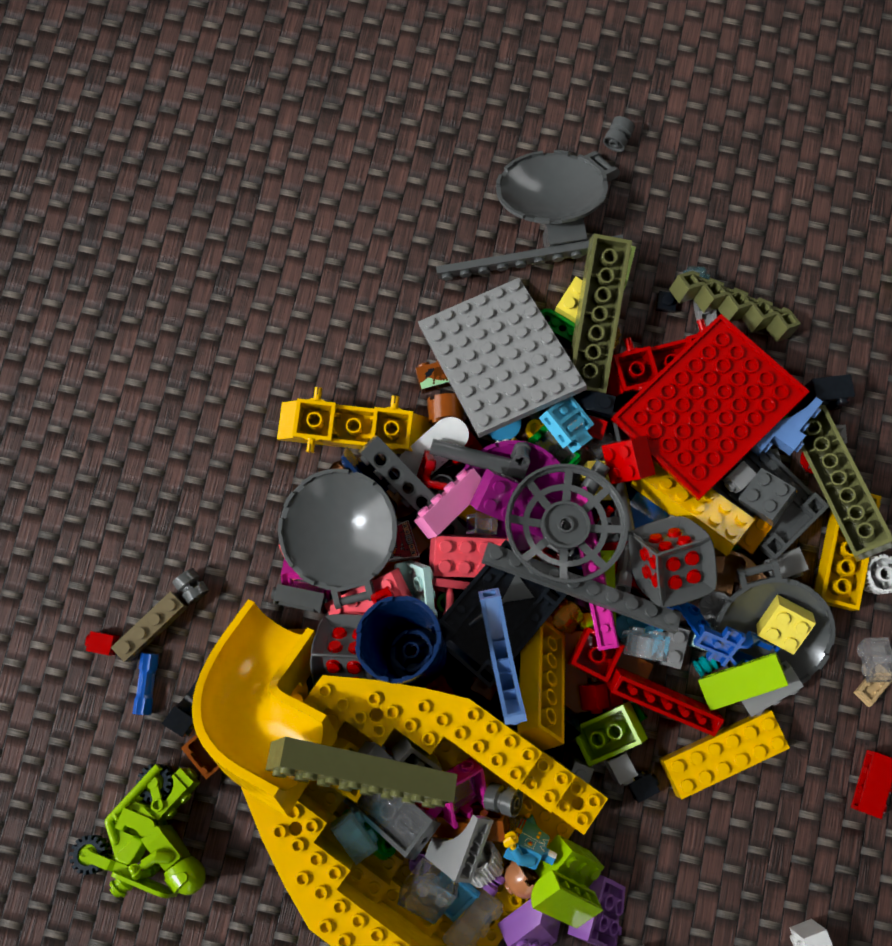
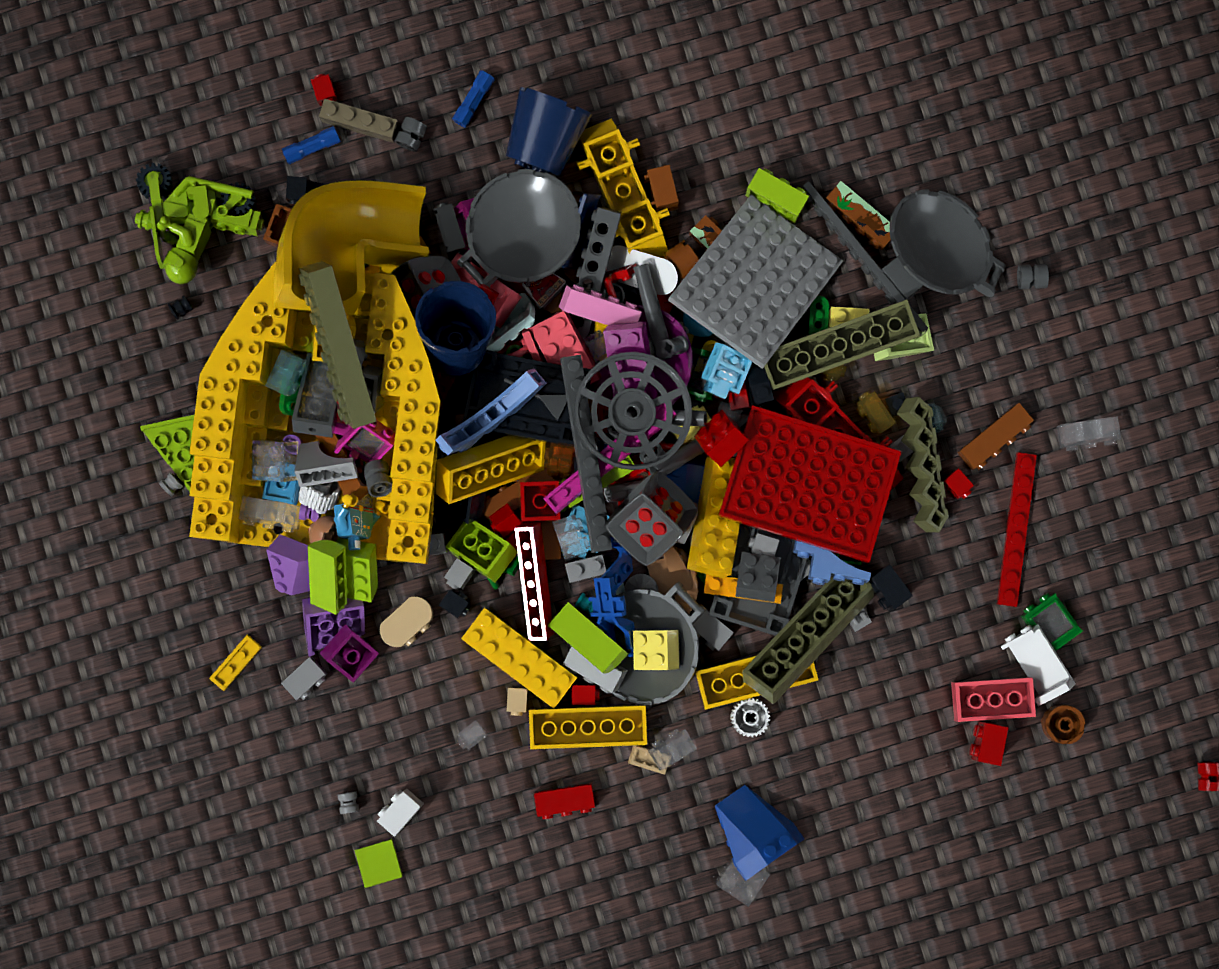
camera: 70 degrees right, 5 degrees up
none -> black bush [168,295,193,320]
none -> magenta brick [320,624,379,683]
none -> tan brick [380,597,433,647]
none -> blue axle [452,70,494,128]
none -> clear brick [457,720,488,750]
none -> dark blue cone [506,87,592,176]
none -> tan brick [507,688,528,716]
none -> yellow brick [529,705,647,749]
none -> red brick [572,685,599,705]
none -> dark orange container [644,165,679,212]
none -> lime brick [745,168,809,224]
none -> brick [825,181,891,250]
none -> clear yellow brick [856,391,896,435]
none -> red brick [942,468,974,499]
none -> dark orange brick [957,403,1034,470]
none -> red plate [997,452,1037,607]
none -> clear brick [1057,416,1121,451]

